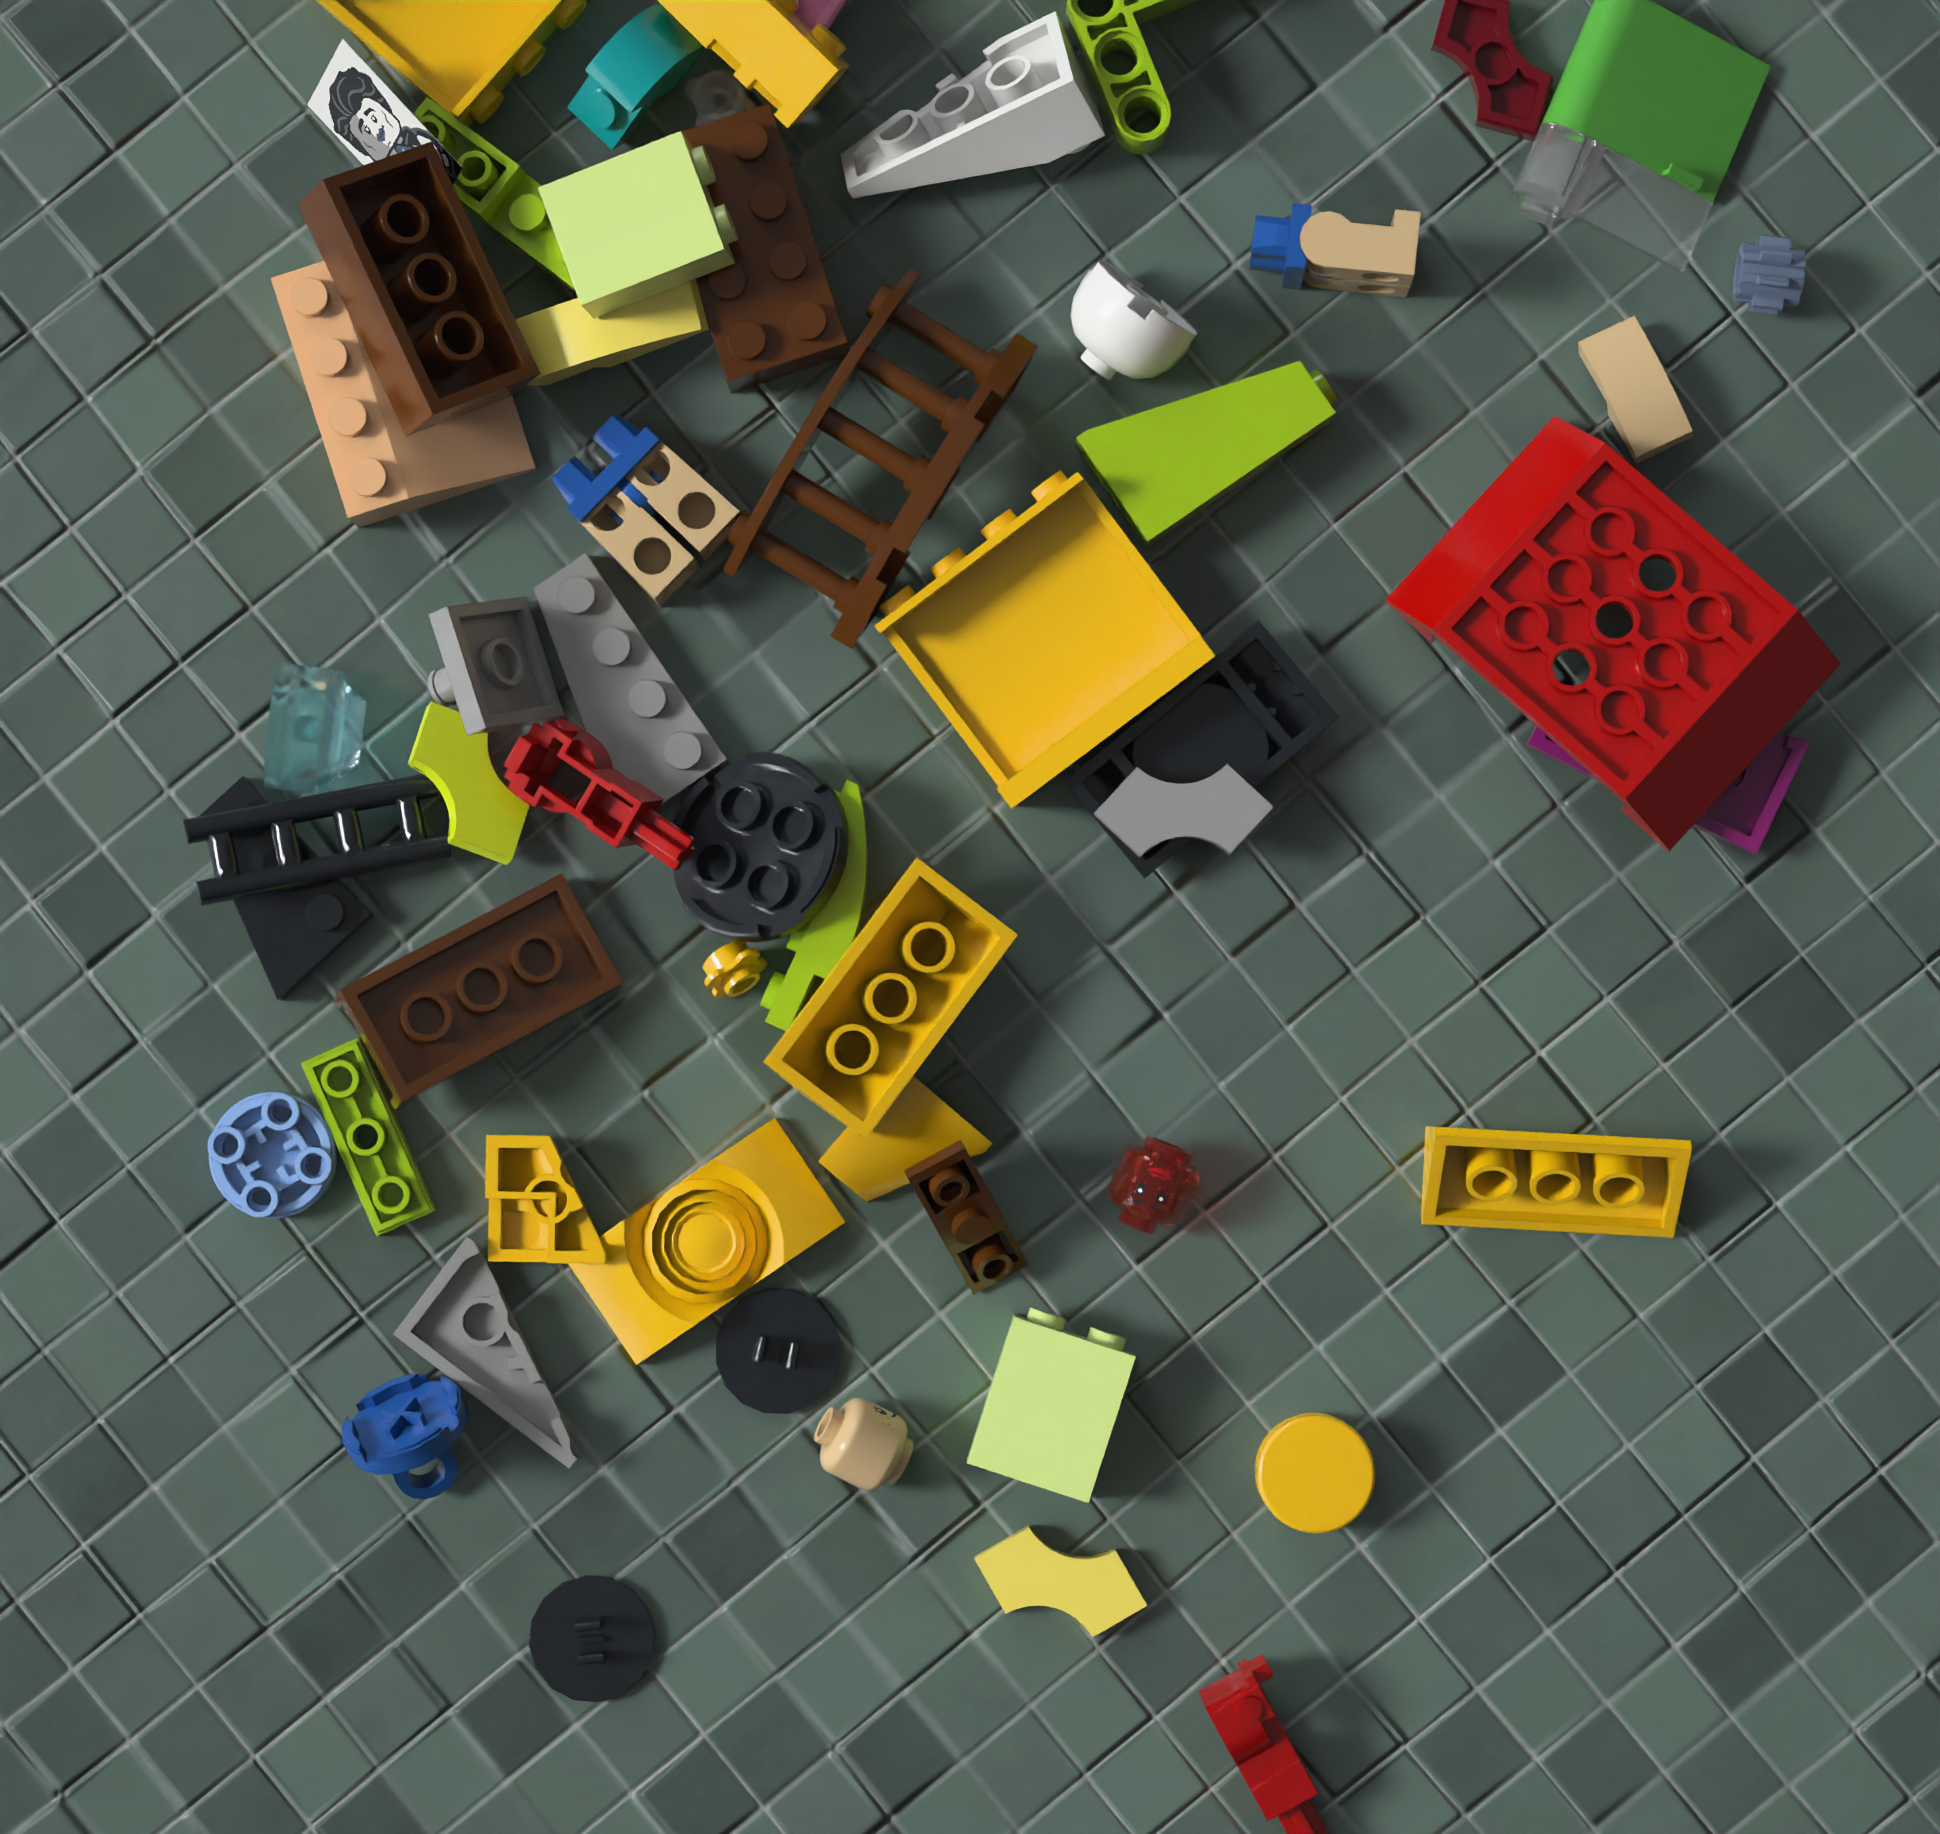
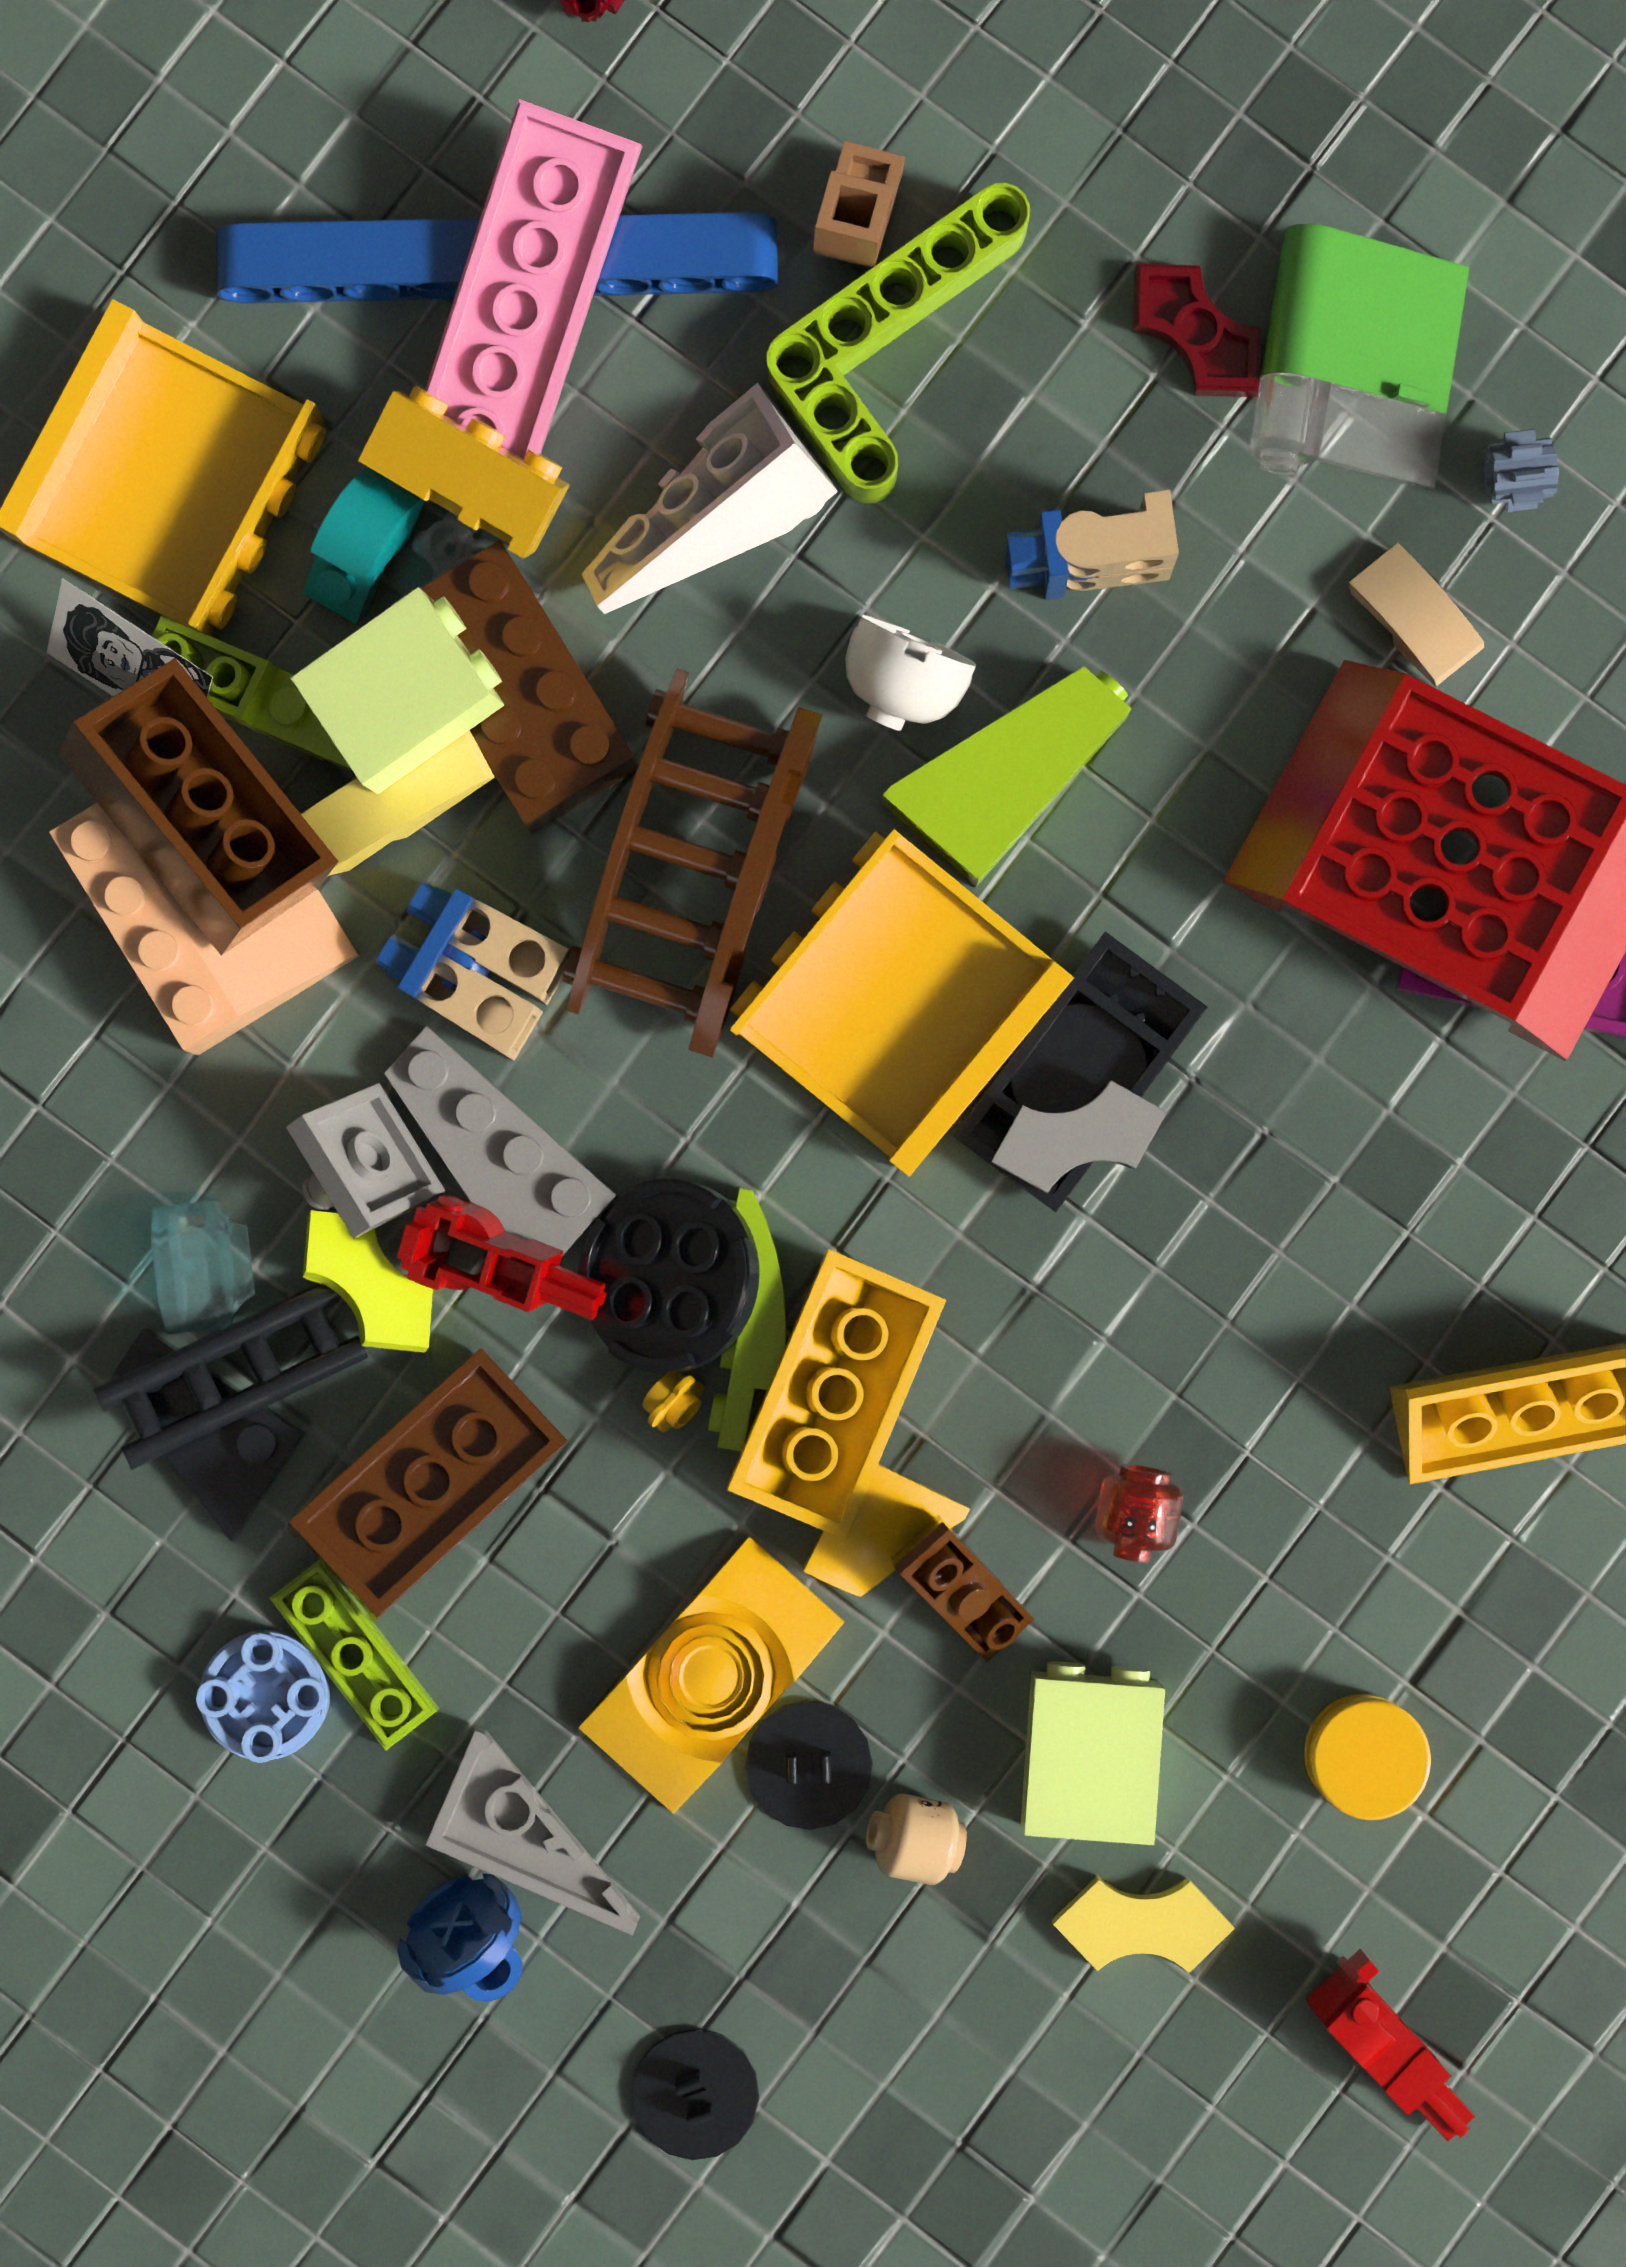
camera: 15 degrees left, 0 degrees up
yellow slope [485,1135,607,1264] -> none

